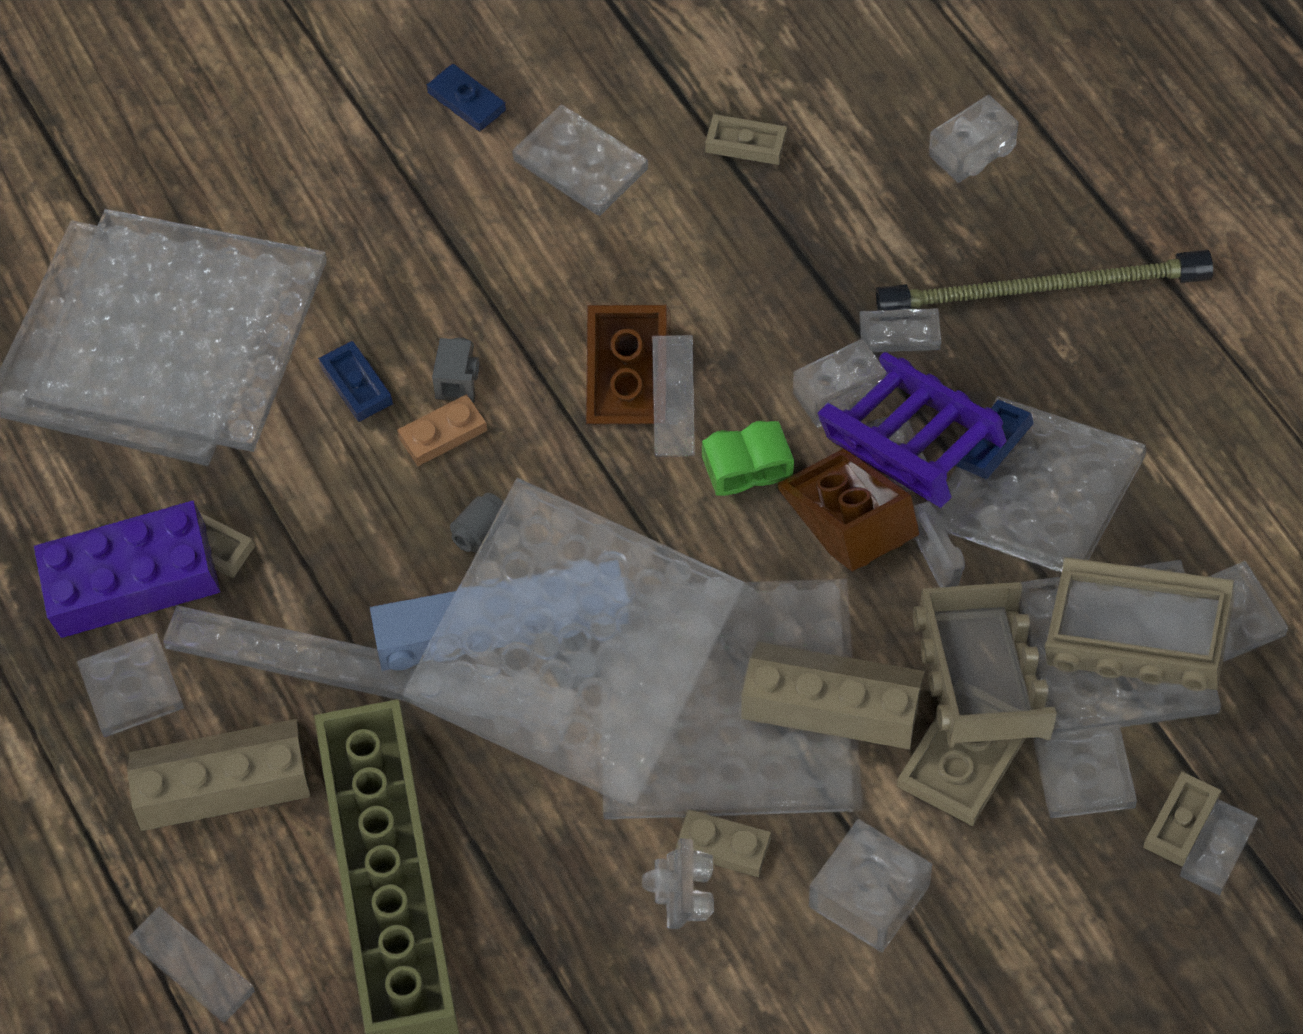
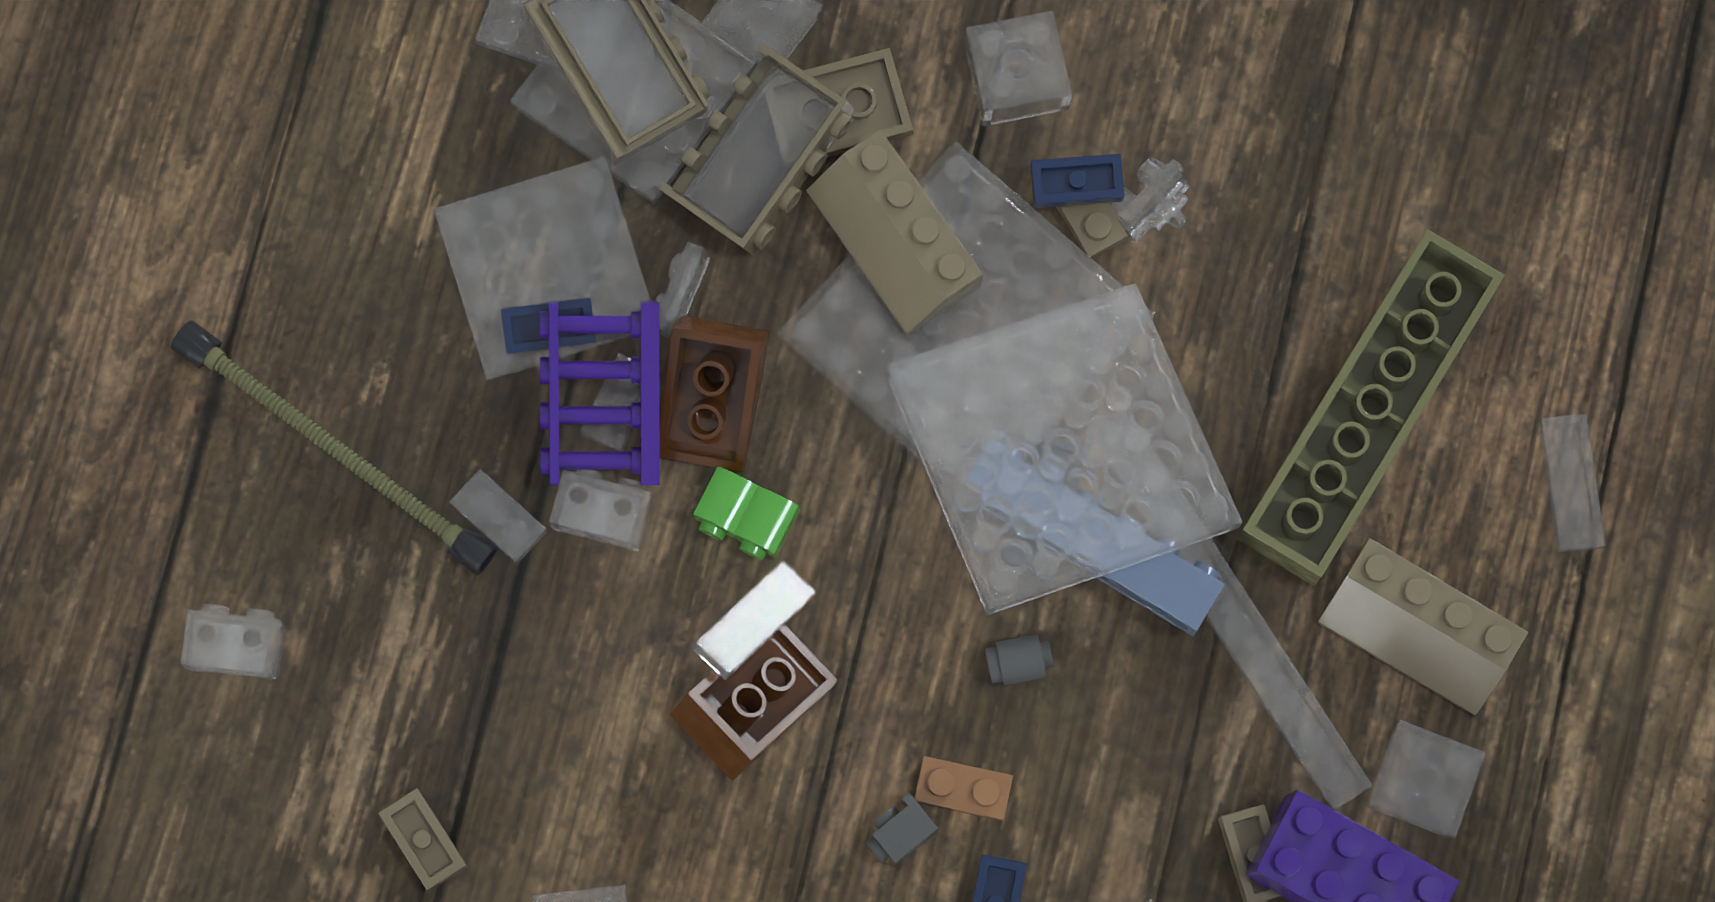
camera: 140 degrees left, 20 degrees up
none -> dark blue plate [1030,154,1125,208]

